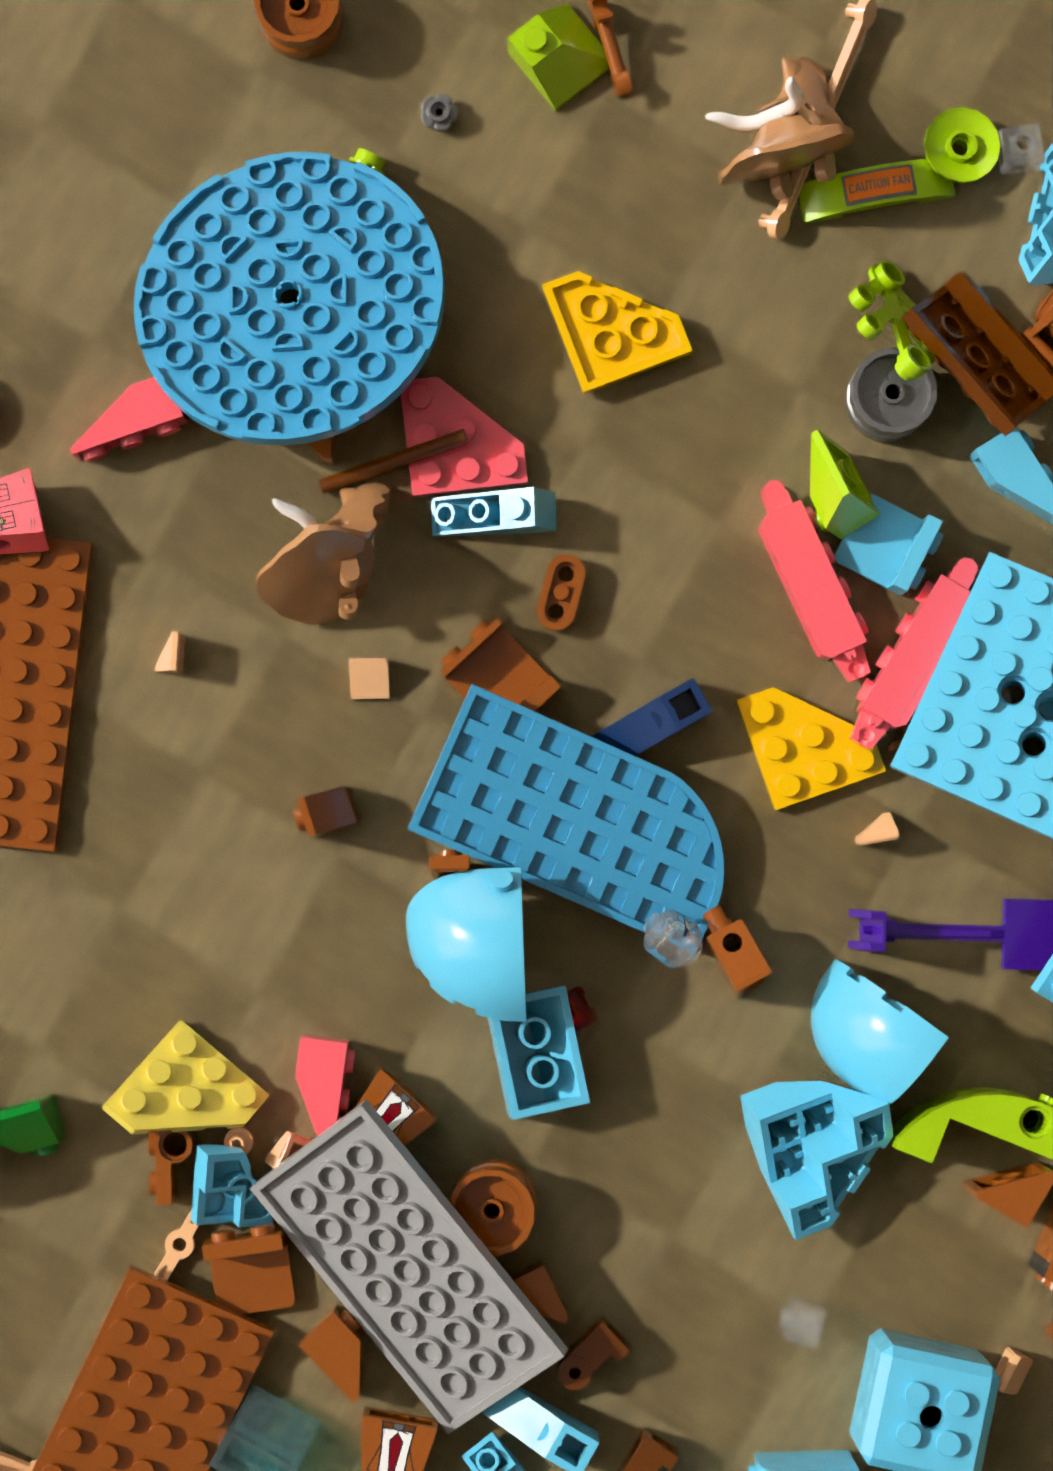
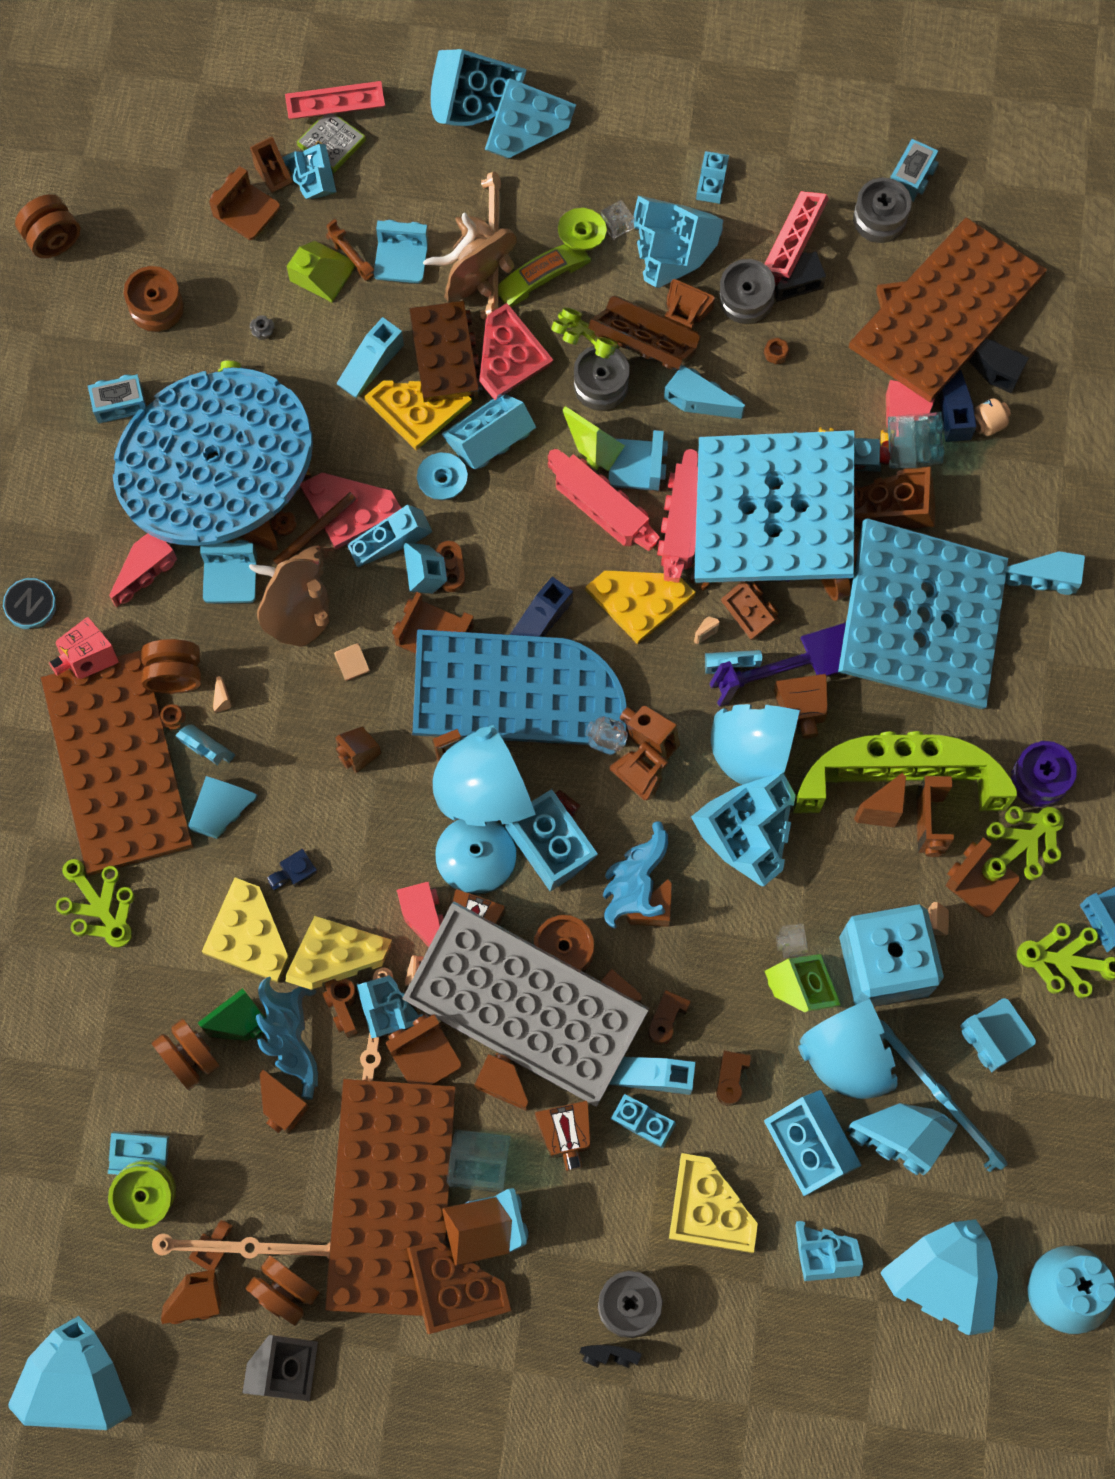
camera: 25 degrees left, 15 degrees down
none -> brick [88,374,147,424]
none -> dark orange wheel [141,639,201,694]
none -> dark orange plate [160,704,186,730]
none -> medium azure slope [176,725,235,766]
none -> medium azure slope [188,776,257,839]
none -> medium azure bracket [200,540,257,603]
none -> light yellow plate [202,878,289,983]
none -> dark azure piece [256,976,318,1100]
none -> dark orange slope [260,1070,309,1134]
none -> dark blue plate [267,849,317,891]
none -> dark orange plate [271,511,296,536]
none -> medium azure slope [337,317,404,398]
none -> medium azure bracket [374,220,428,283]
none -> medium azure slope [403,543,447,594]
none -> reddish brown bracket [409,301,483,402]
none -> medium azure dish [417,452,468,500]
none -> medium azure dish [436,819,516,895]
none -> medium azure slope [442,394,536,469]
none -> coral plate [480,303,554,400]
none -> dark azure piece [603,821,668,928]
none -> dark orange piece [610,741,669,800]
none -> dark orange slope [627,880,672,927]
none -> medium azure slope [705,650,762,674]
none -> dark orange bracket [720,581,781,640]
none -> lime slope [765,954,841,1012]
none -> dark orange torso [774,674,827,739]

